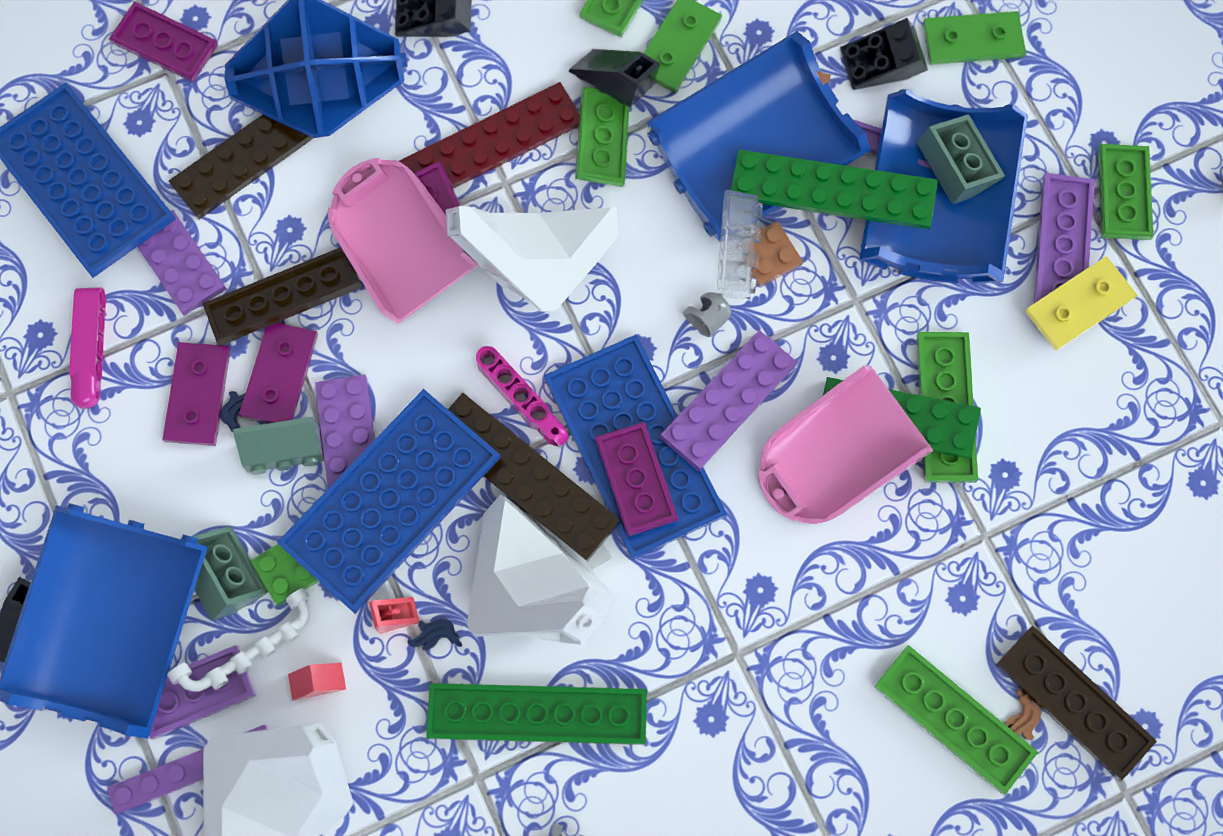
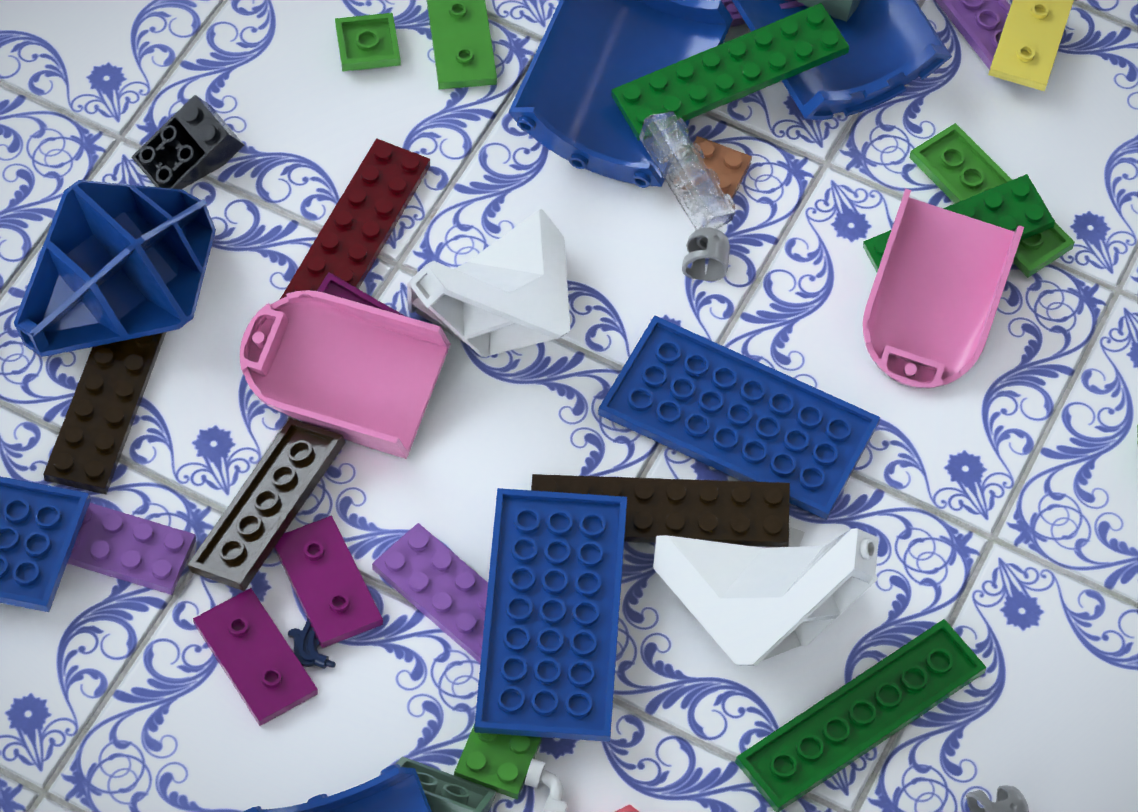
camera: 40 degrees left, 15 degrees down
dark pink piece [69,287,106,409] -> none
sand green slope [233,417,324,475] -> none
coral slope [369,597,419,634] -> none
dark blue piece [407,619,462,651] -> none
dark pink piece [476,346,568,447] -> none
black slope [568,49,661,107] -> none
bright green plate [575,86,629,187] -> none
magenta plate [595,422,678,537] -> none
medium lavender plate [660,330,798,472] -> none

